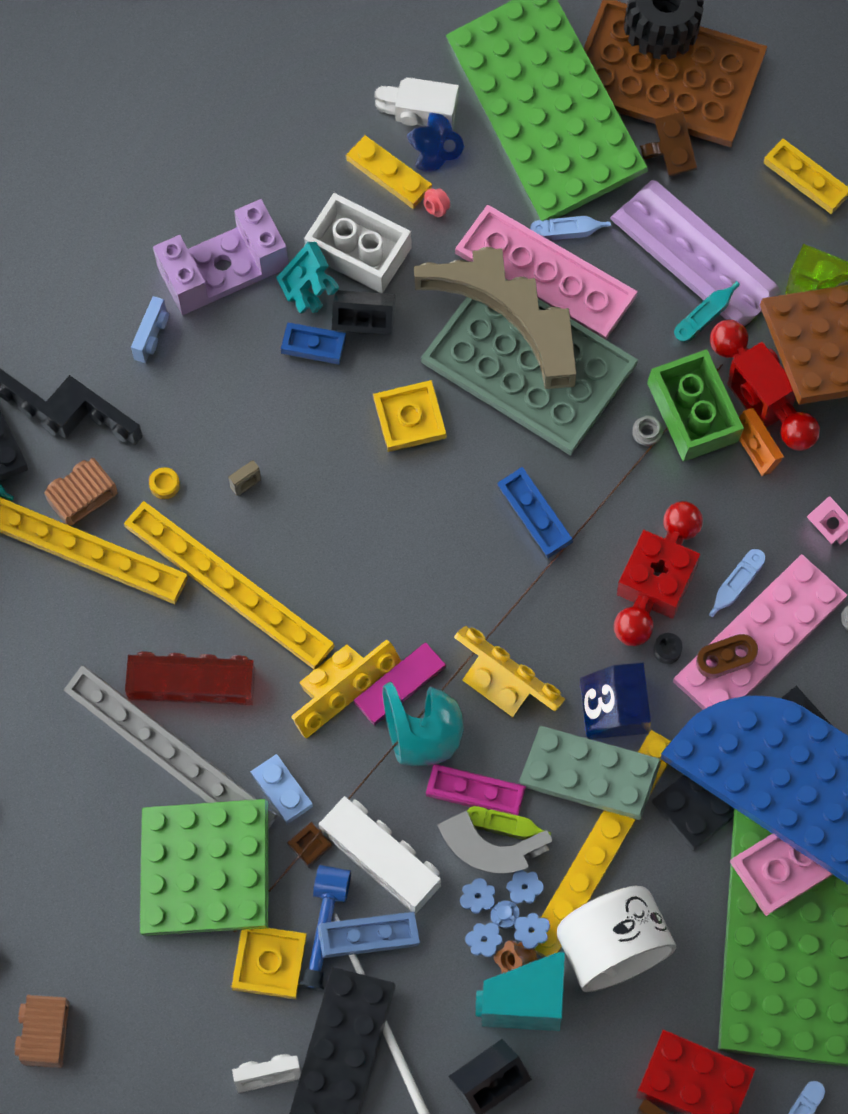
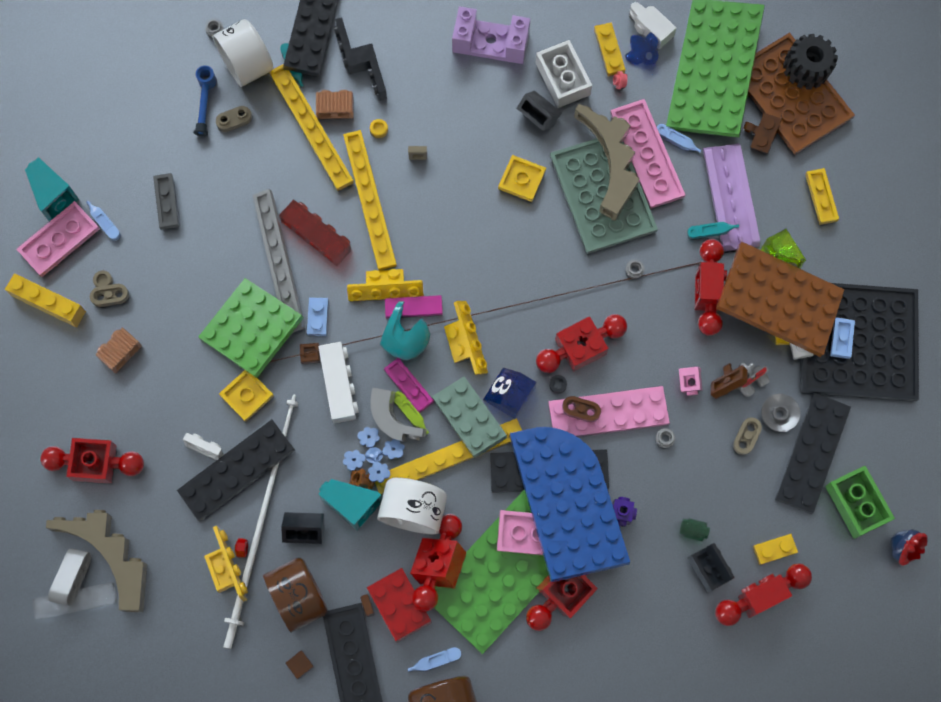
camera: 35 degrees right, 5 degrees up
light blue plate [131,296,169,363] -> none
teal plate [276,242,339,313] -> none
blue plate [281,322,346,365] -> none
blue piece [298,865,351,991] -> none
medium blue plate [318,912,420,958] -> none
blue plate [497,467,573,559] -> none
bright green brick [647,349,744,462] -> none
light blue piece [709,549,765,617] -> none
orange plate [739,408,784,476] -> none
none -> red brick [410,514,467,612]

